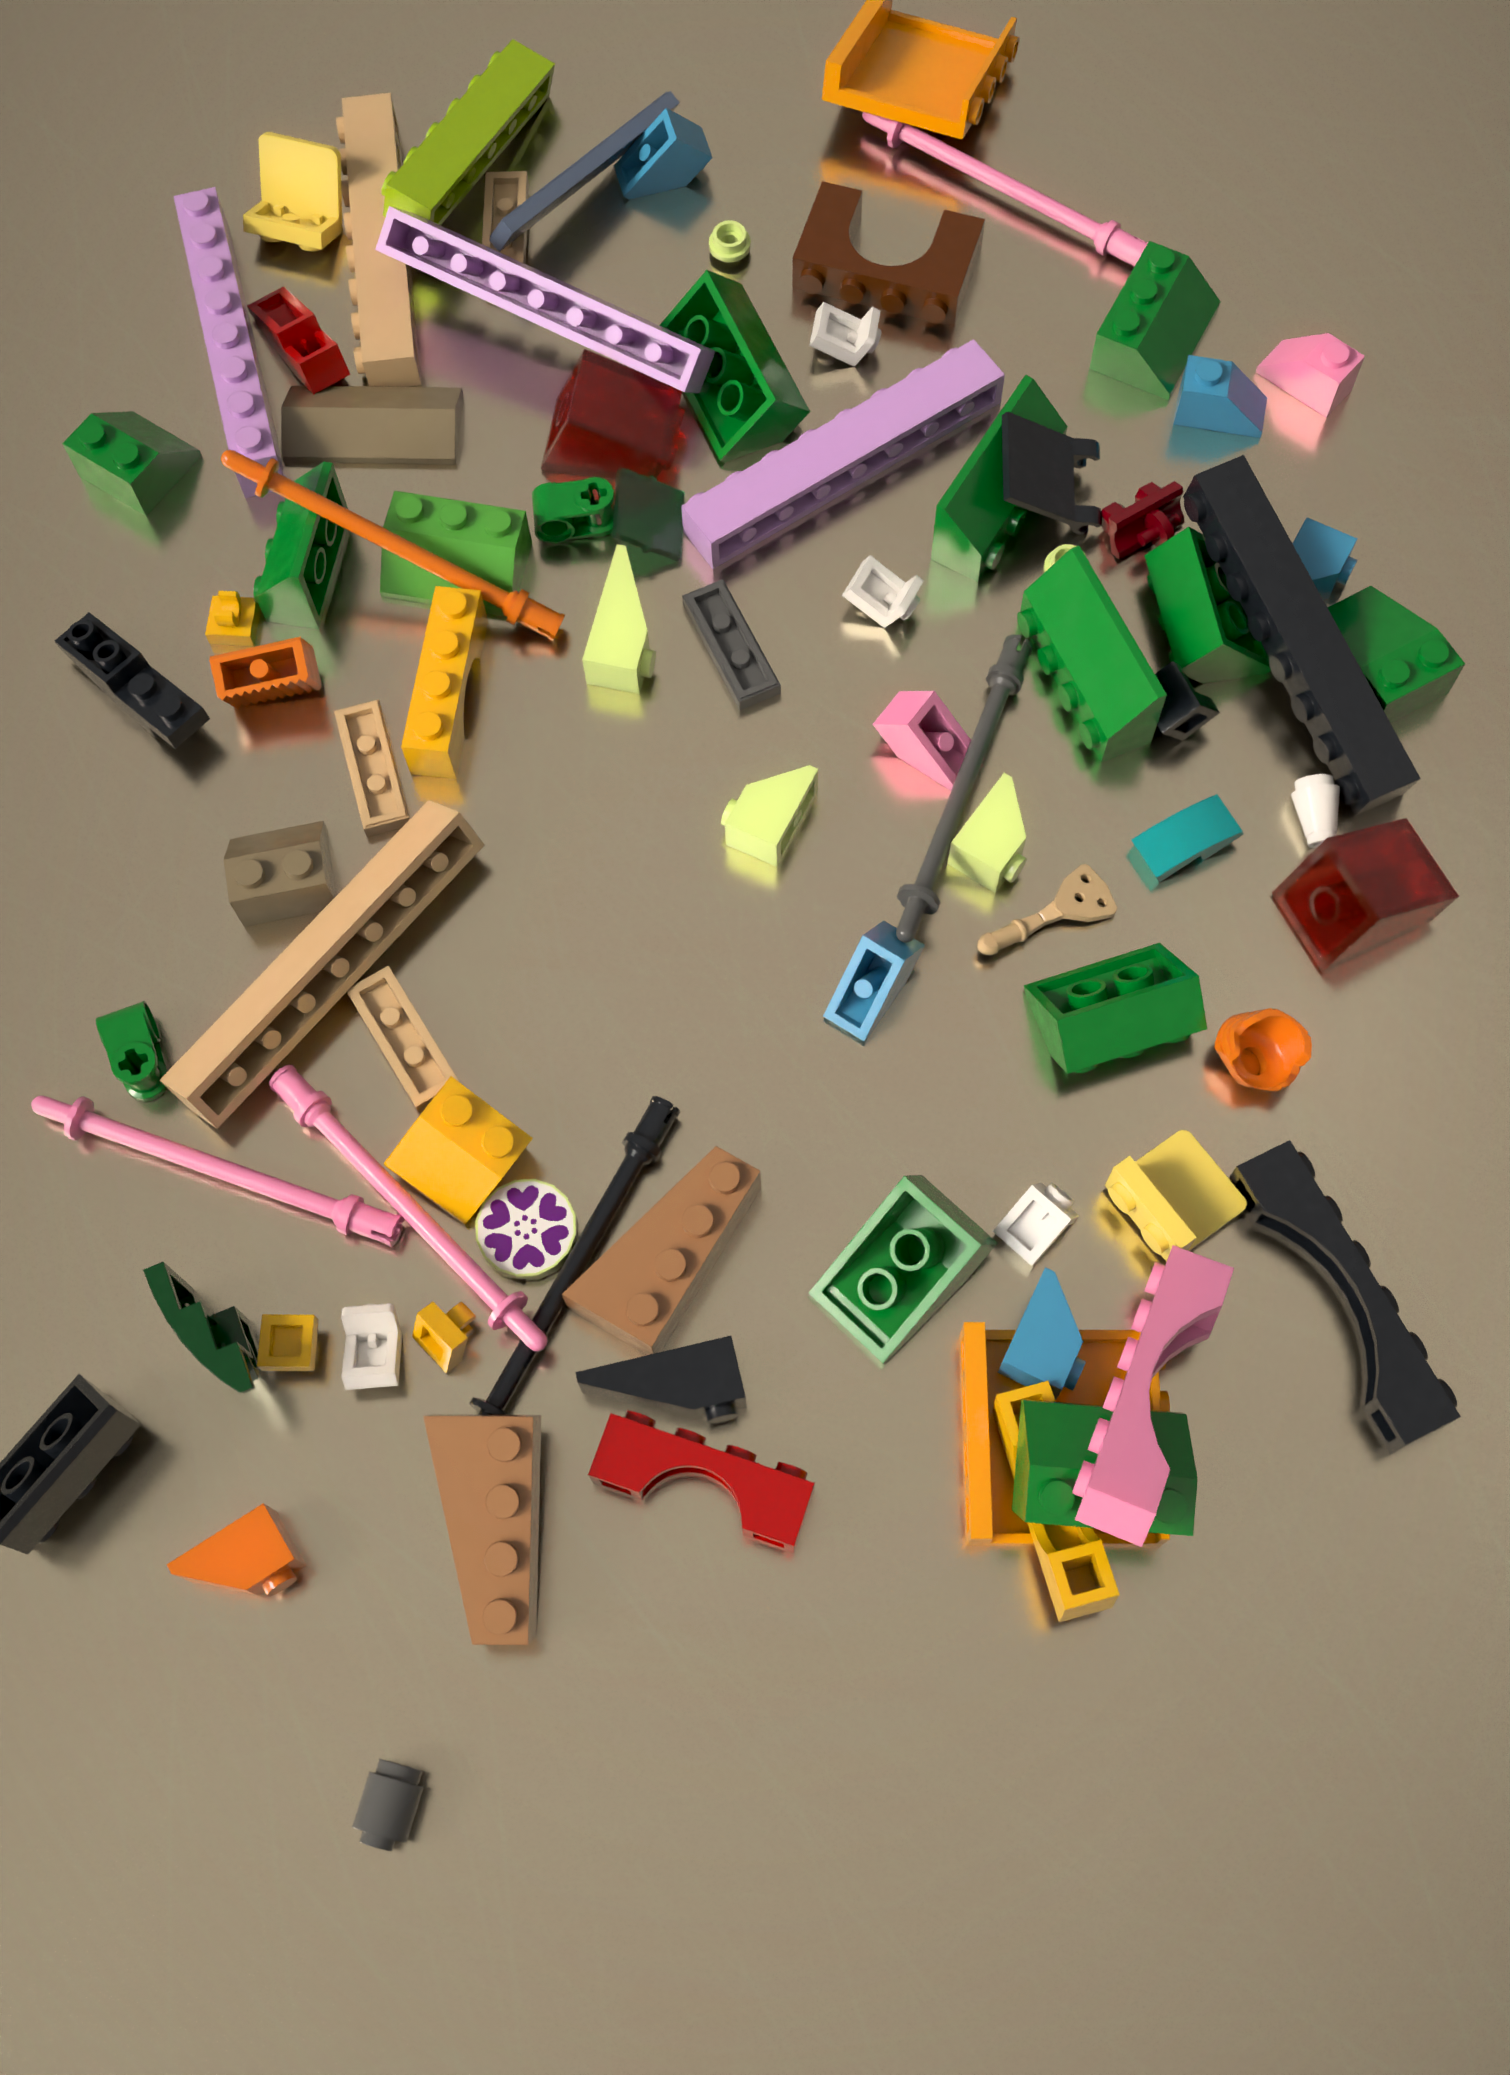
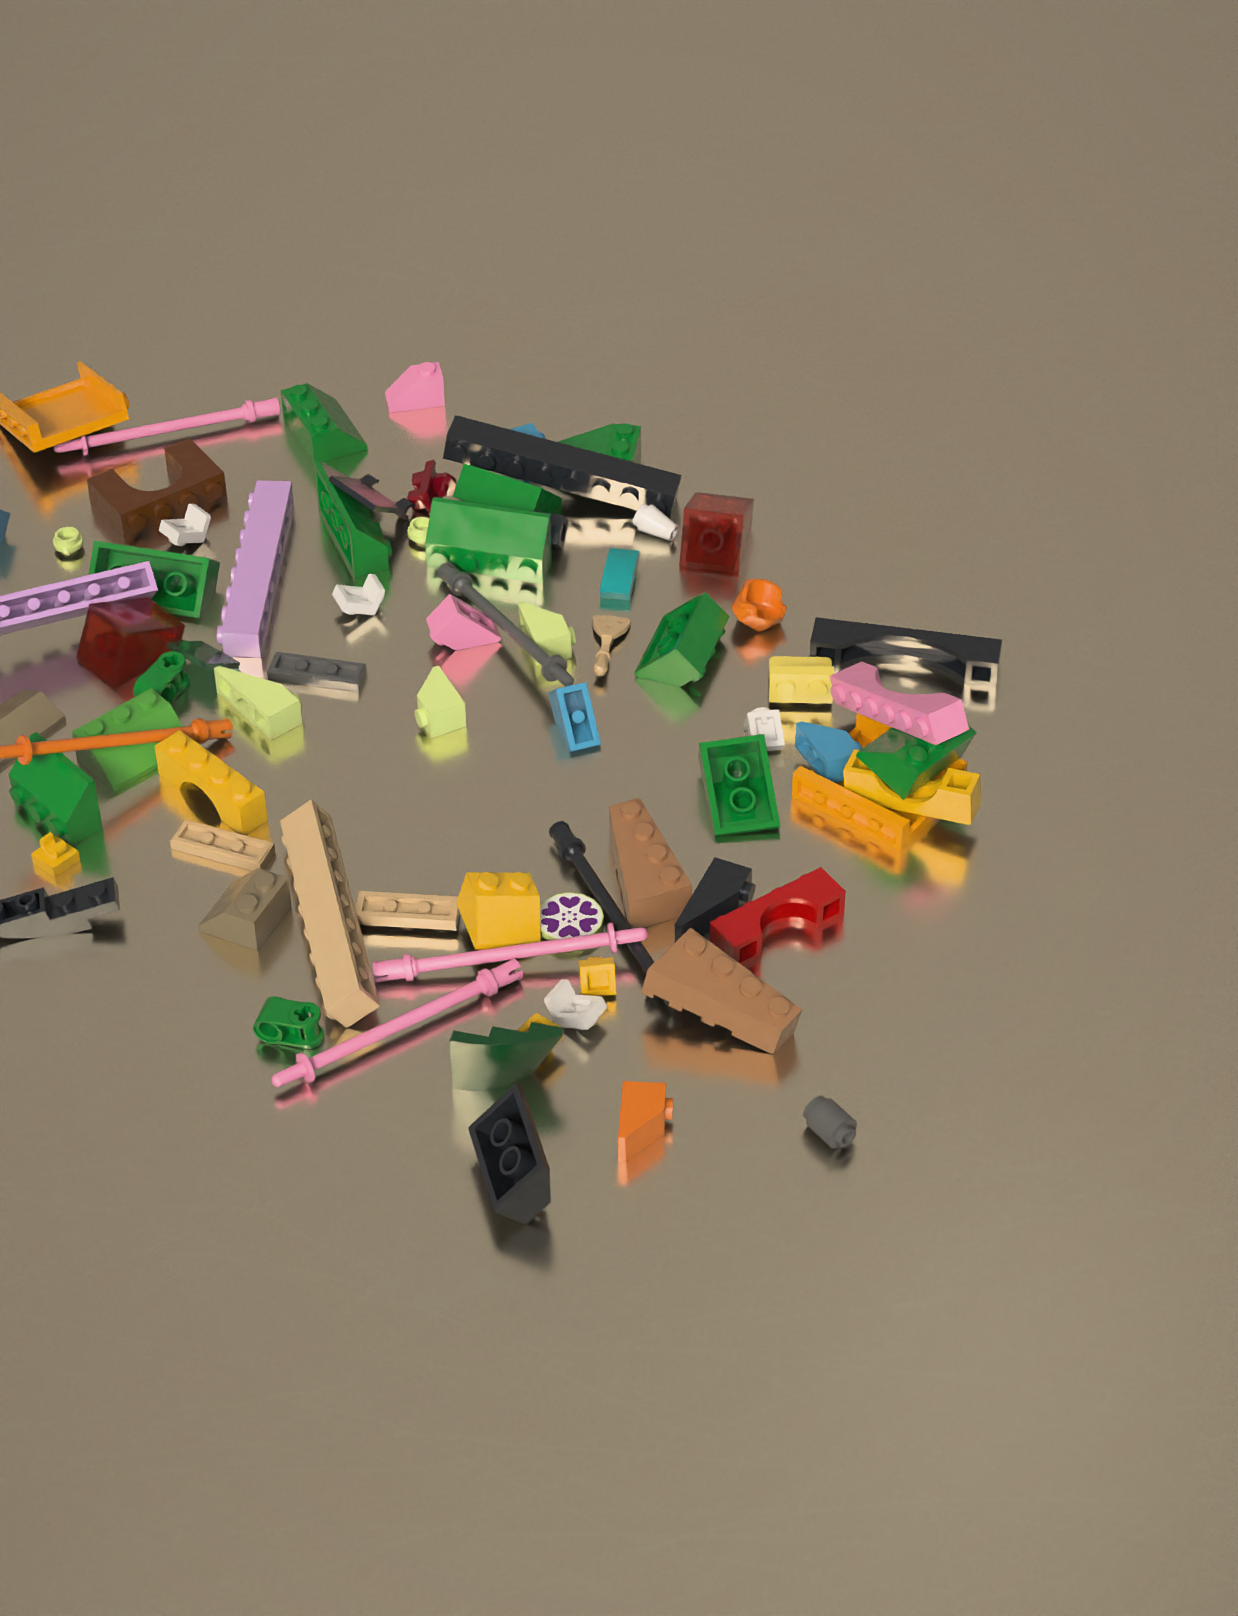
camera: 55 degrees left, 25 degrees down
orange brick [209,636,322,709] -> none
dark azure slope [1173,355,1267,438] -> none

